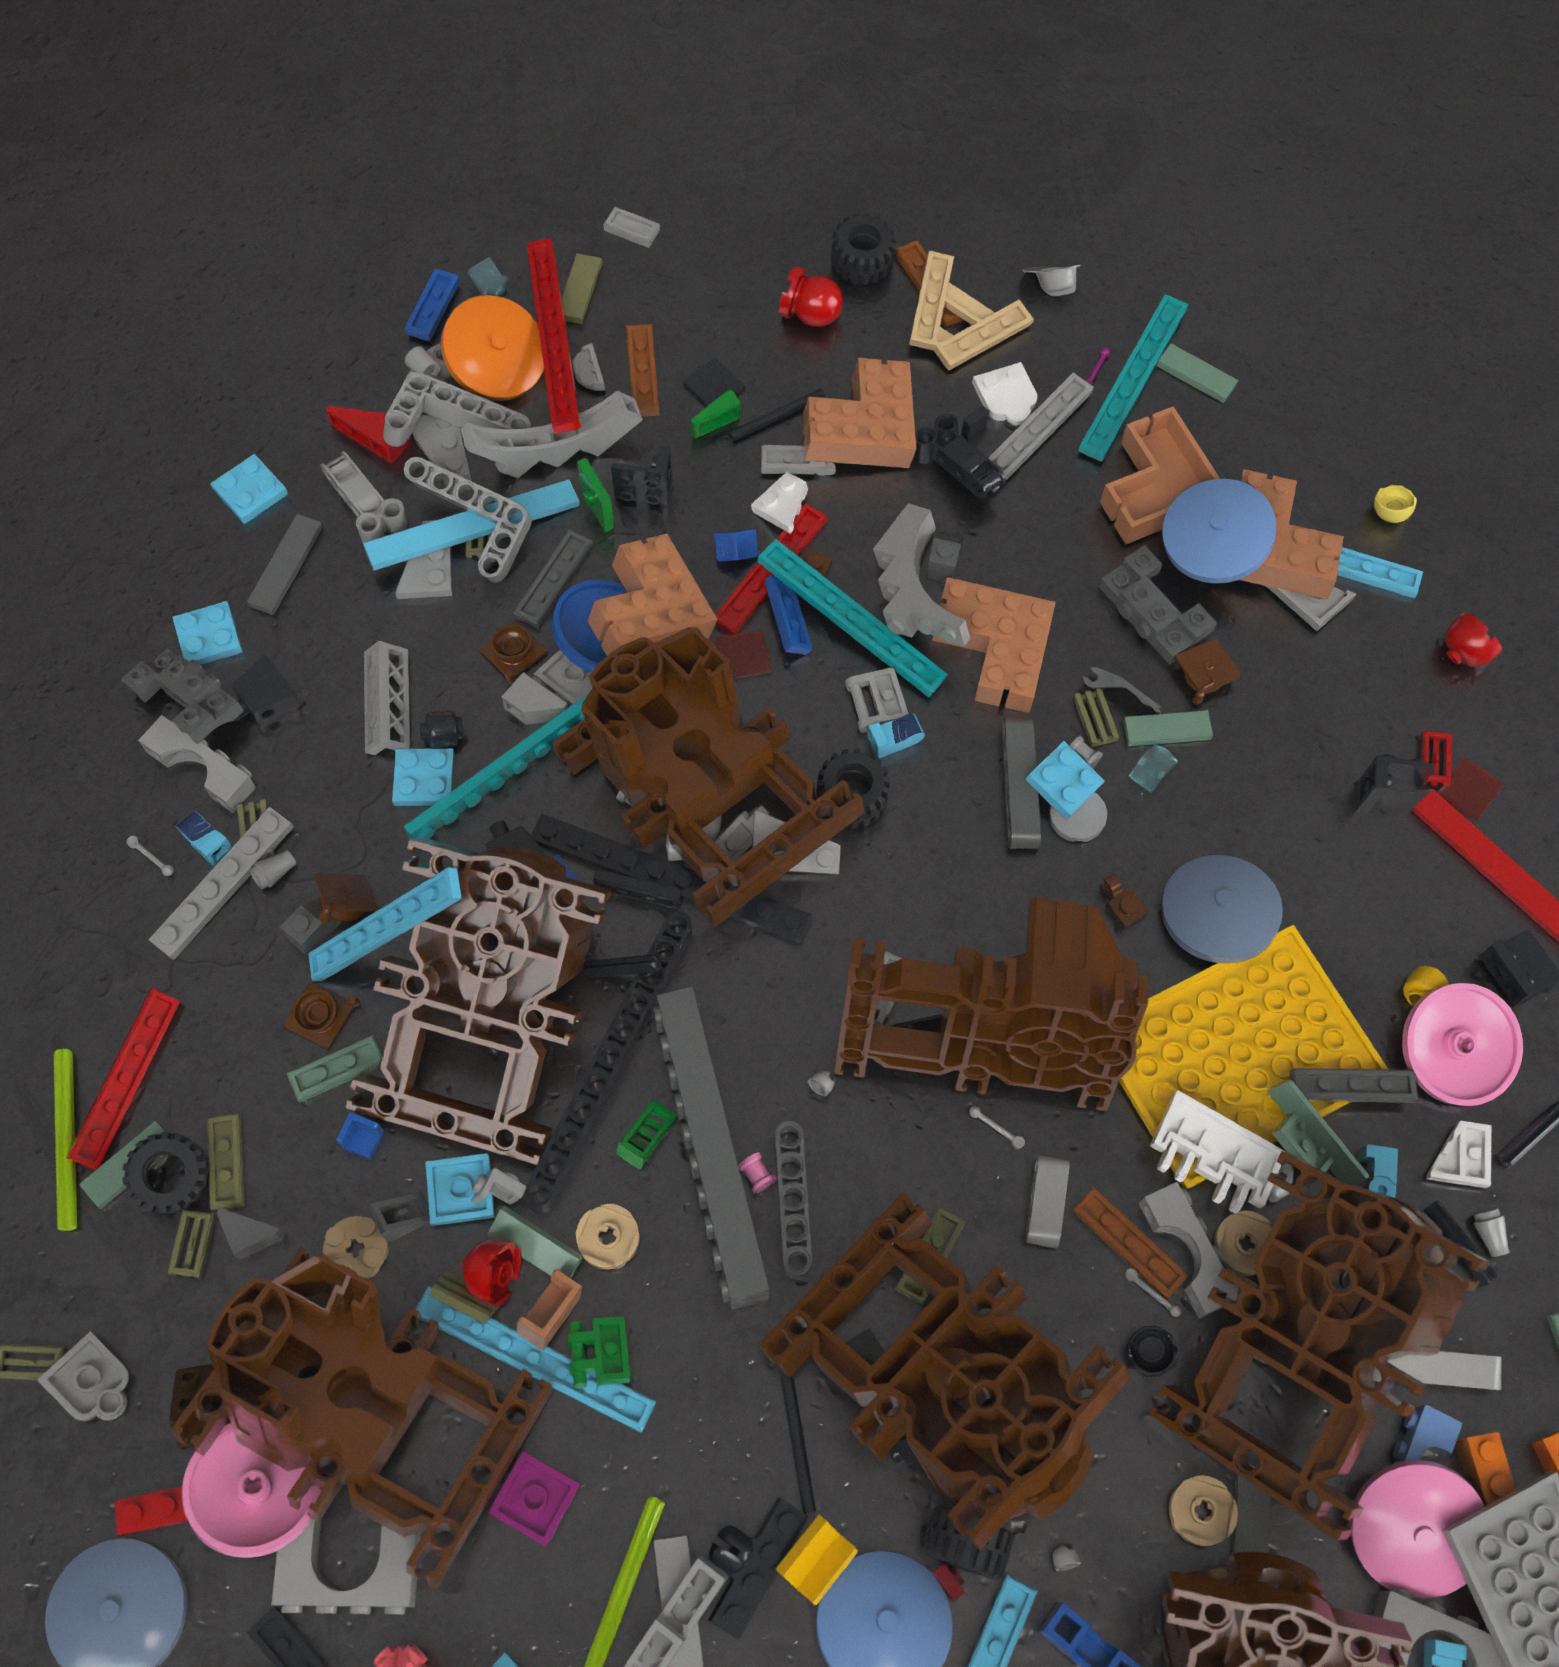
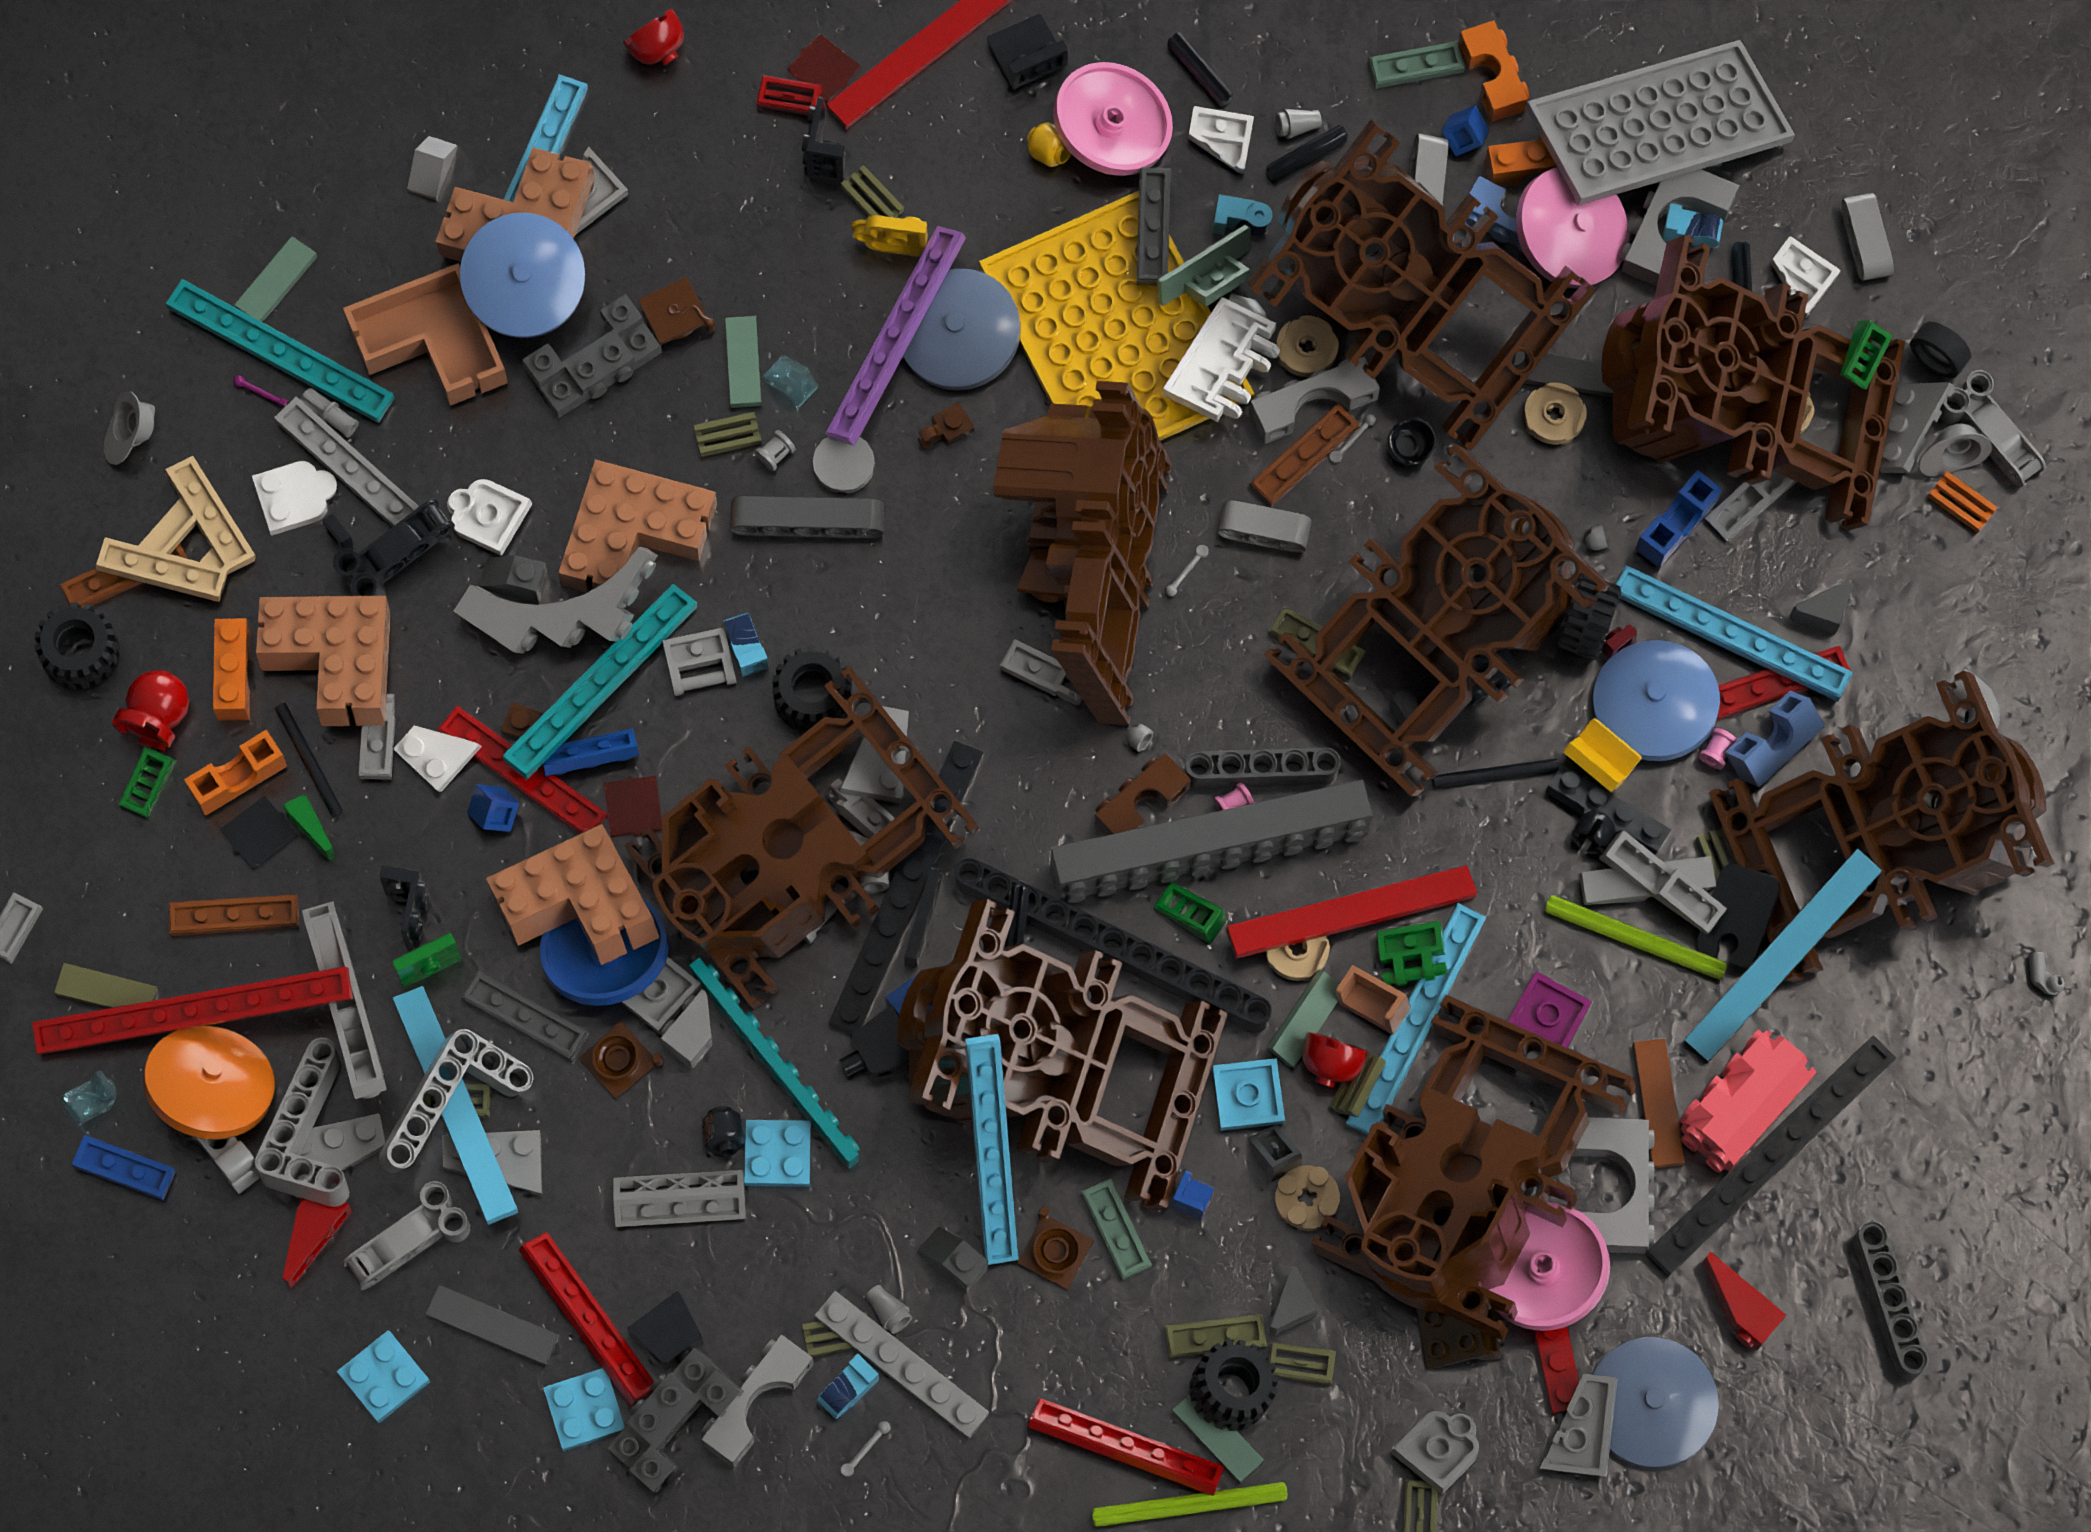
camera: 90 degrees left, 5 degrees up
reddish brown hat [314,873,378,923] -> none
light grey bracket [471,1168,527,1205] -> none
light grey plate [572,343,605,391] -> none
medium azure plate [1025,741,1105,820] -> none
dark grey arm [1083,667,1162,714] -> none
light yellow hair [1374,485,1417,523] -> none
none -> green slope [118,746,177,818]
none -> orange arch [184,729,287,816]
none -> orange arch [213,618,251,721]
none -> light grey axle [300,388,359,438]
none -> light grey slope [407,136,458,201]
none -> white plate [447,479,532,556]
none -> red tile [519,1232,654,1407]
none -> medium lavender tile [825,226,966,446]
none -> olive tile [841,165,904,218]
none -> yellow plate [851,215,928,257]
none -> reddish brown arch [1094,753,1191,836]
none -> red tile [1226,865,1478,959]
none -> blue panel [1442,105,1489,156]
none -> light grey wing [1540,1374,1618,1477]
none -> dark orange tile [1633,1038,1685,1169]

